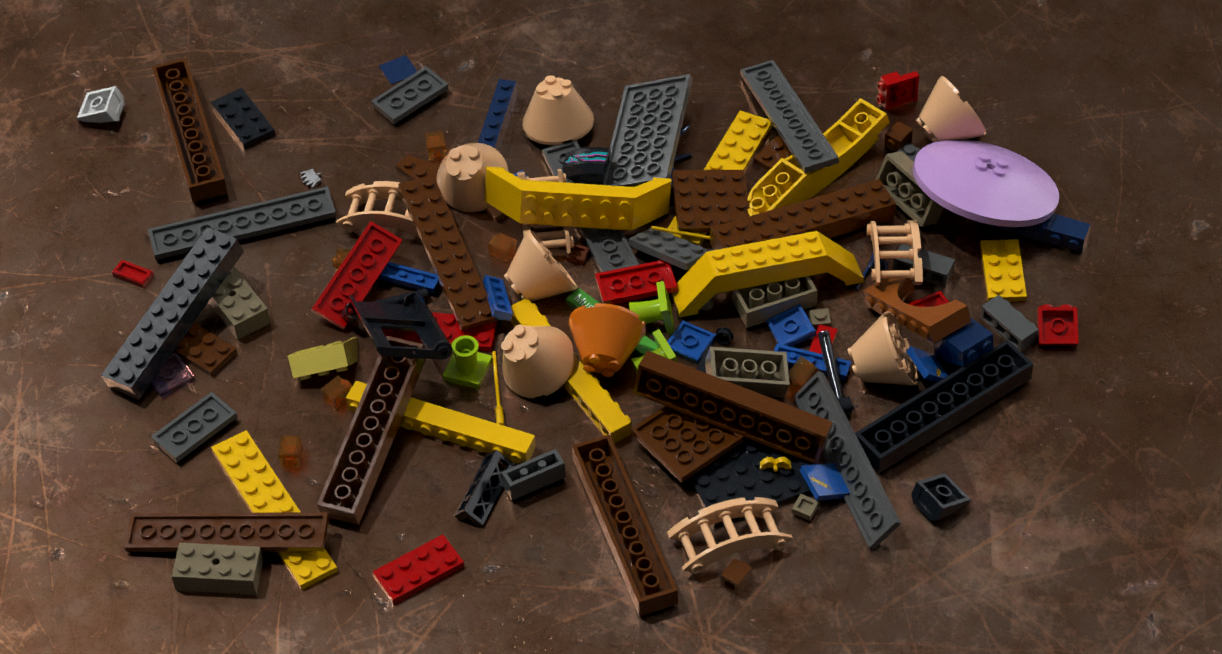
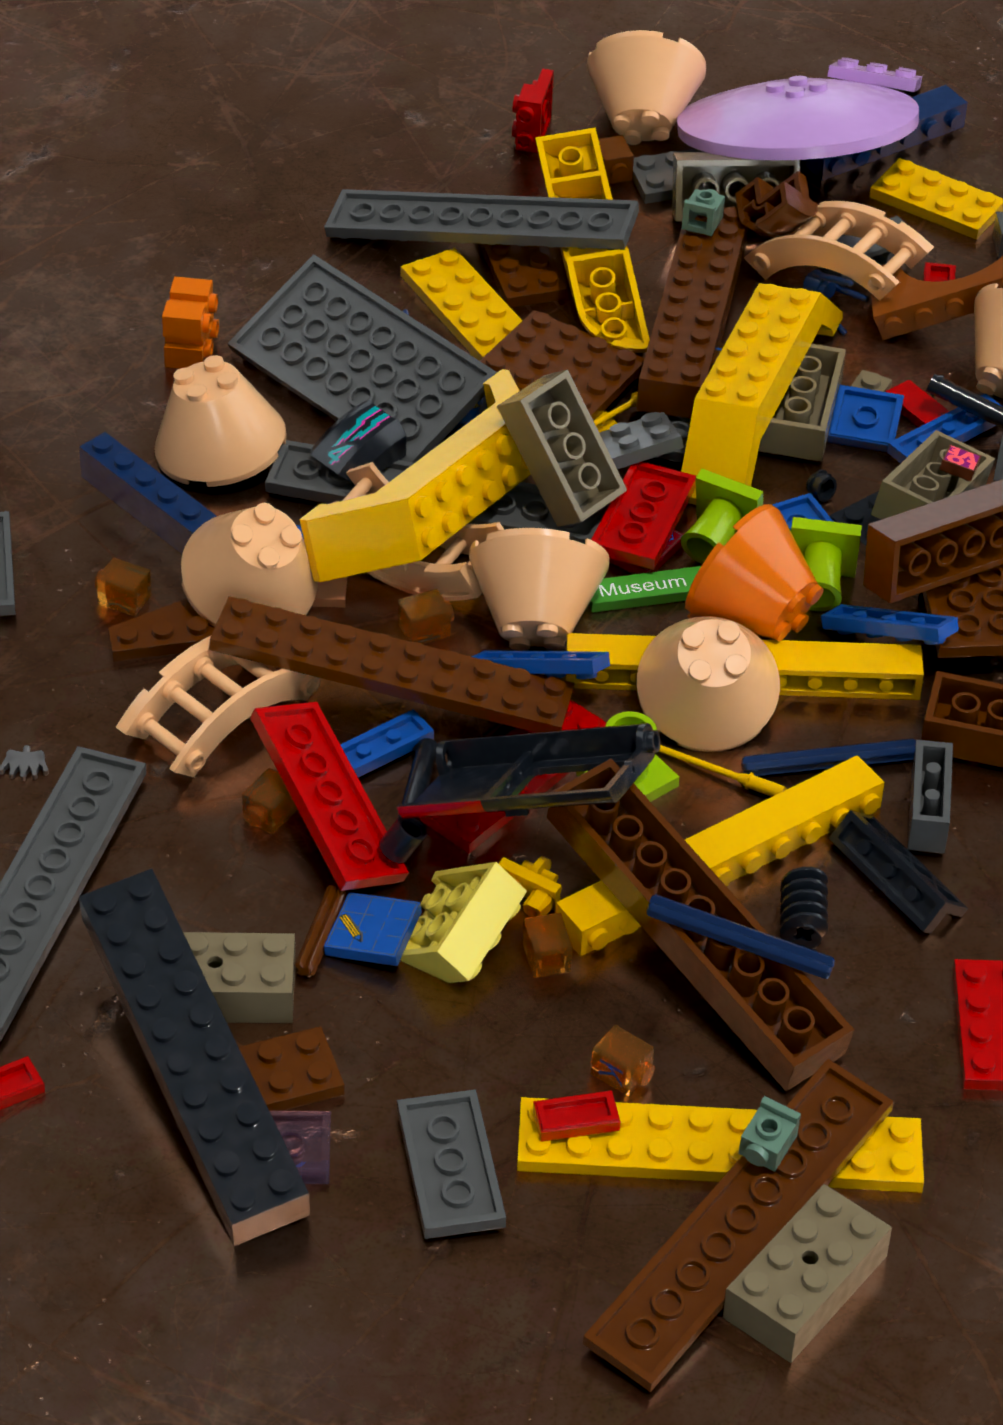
camera: 60 degrees left, 5 degrees down
clear orange brick [788,356,819,388] -> none
none -> orange brick [162,276,219,369]
none -> reddish brown axle [295,884,346,978]
none -> blue tile [324,892,422,966]
none -> dark tan brick [497,369,627,527]
none -> yellow hips [499,856,562,921]
none -> red tile [533,1090,621,1142]
none -> dark blue axle [647,894,835,979]
none -> sand green brick [682,189,725,236]
none -> reddish brown brick [735,171,818,238]
none -> sand green brick [739,1096,801,1172]
none -> dark blue axle [741,738,916,776]
none -> black piece [780,867,828,950]
none -> blue plate [821,604,959,645]
none -> lavender plate [828,57,922,92]
none -> tile [939,444,982,481]

